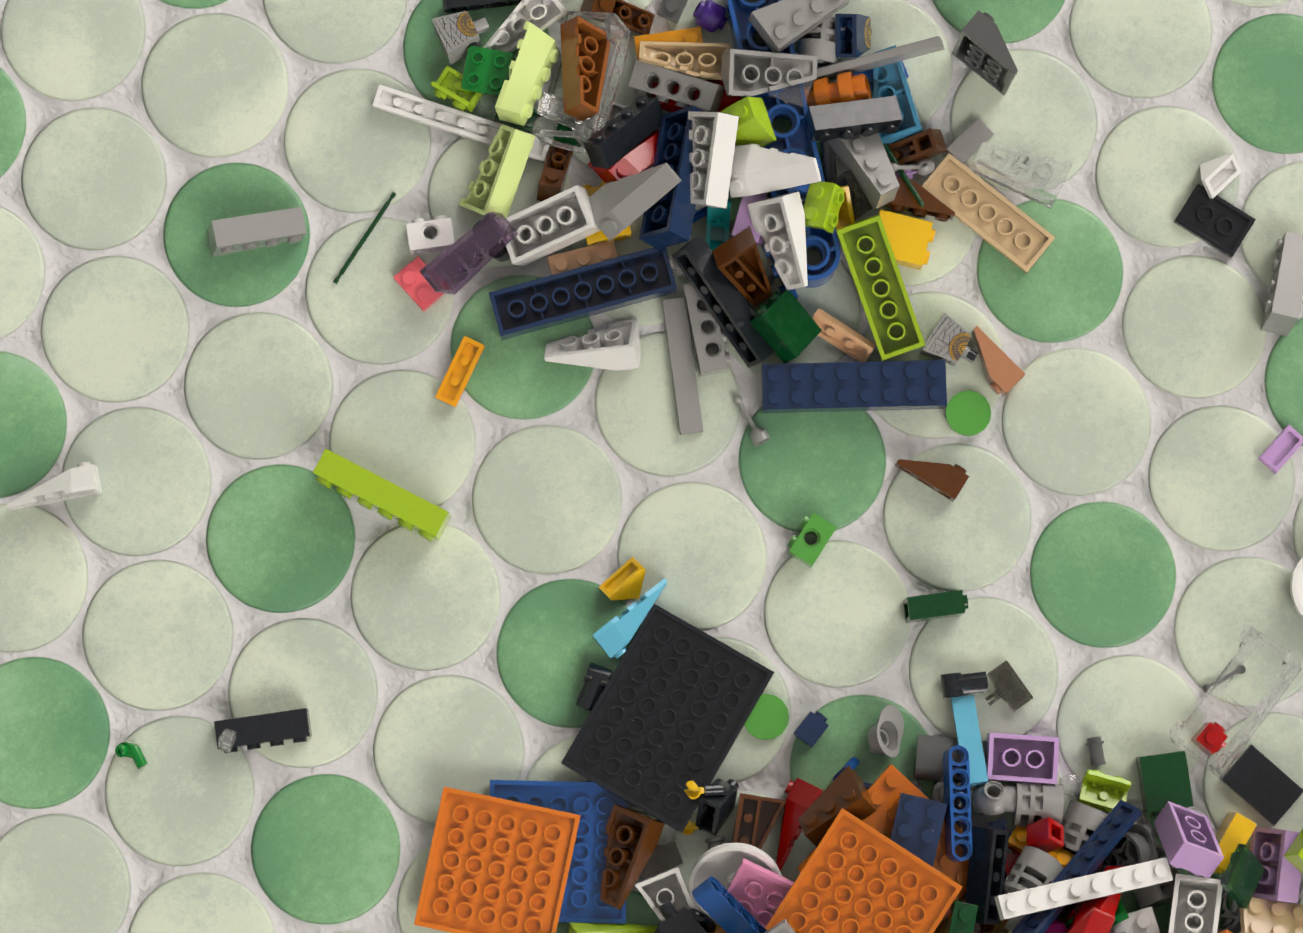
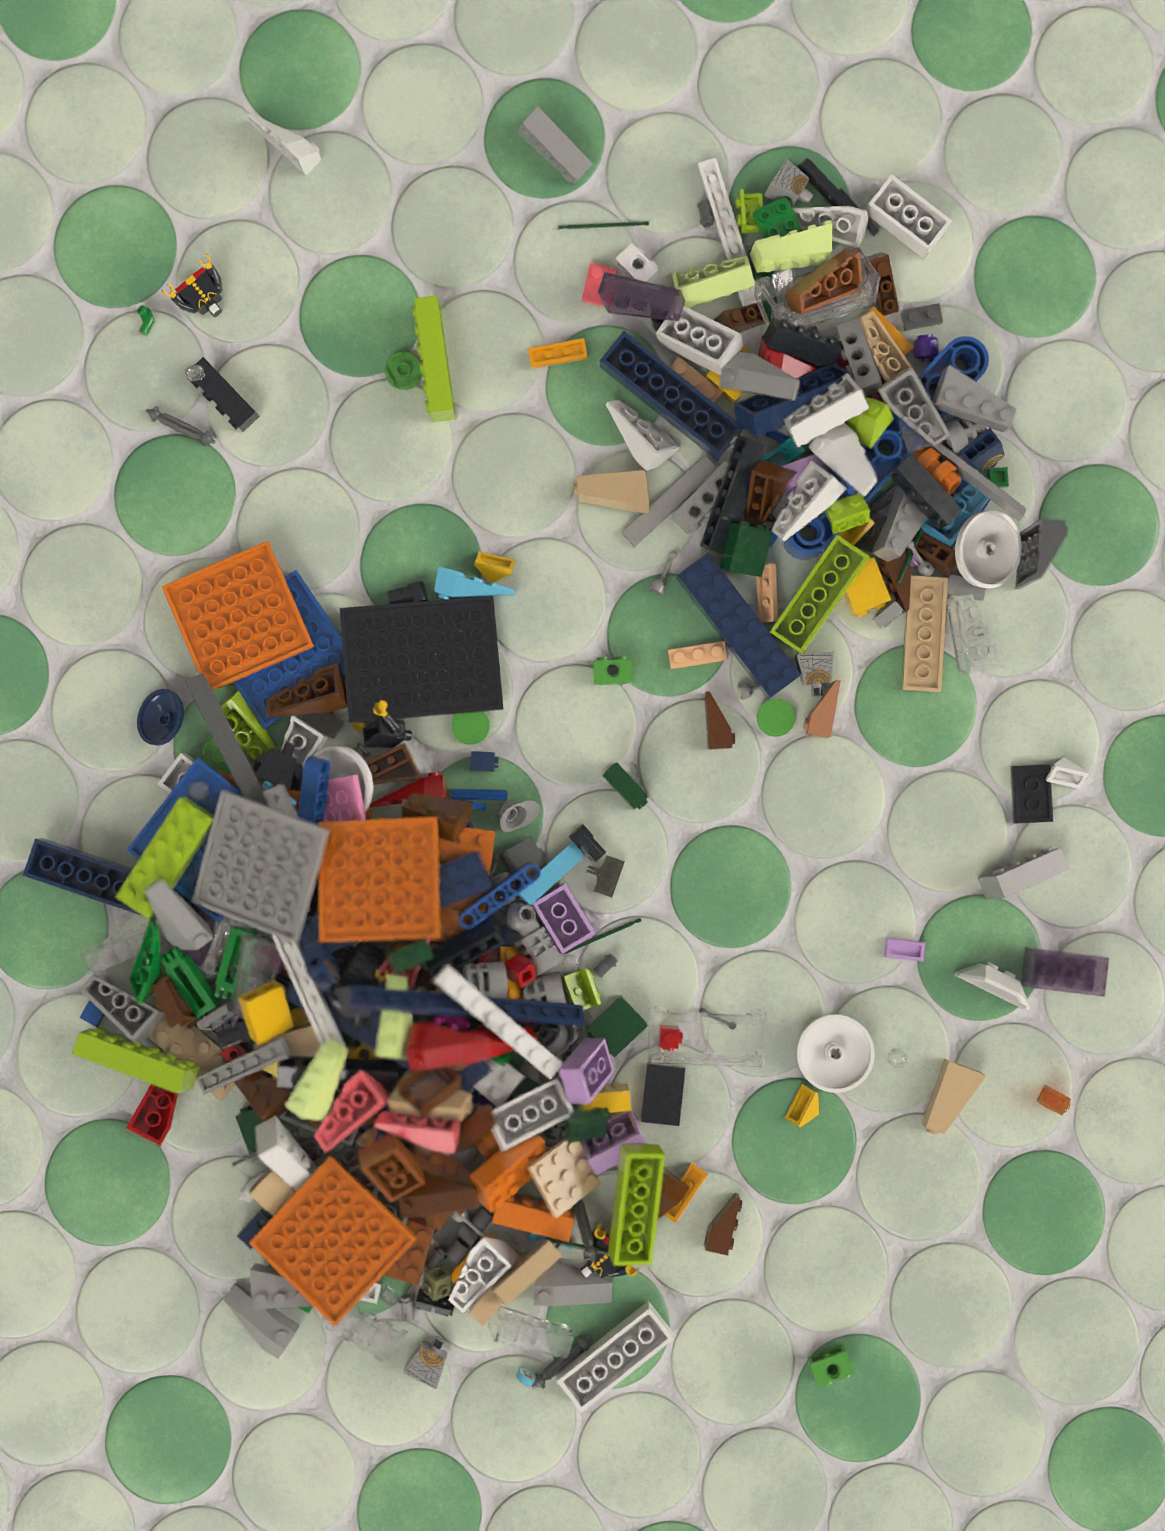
camera: 55 degrees right, 5 degrees up
none -> dark grey wheel [146,406,216,446]
none -> black torso [161,253,222,317]
none -> bright green tile [384,351,422,390]
none -> blue axle [451,789,508,800]
none -> dark green piece [563,918,641,954]
none -> tan slope [573,470,649,514]
none -> light nougat plate [668,641,727,669]
none -> dark grey pin [697,200,714,228]
none -> light grey hinge [738,684,760,700]
none -> light grey piece [873,601,903,628]
none -> white dish [955,511,1022,588]
none -> green tile [987,467,1009,488]

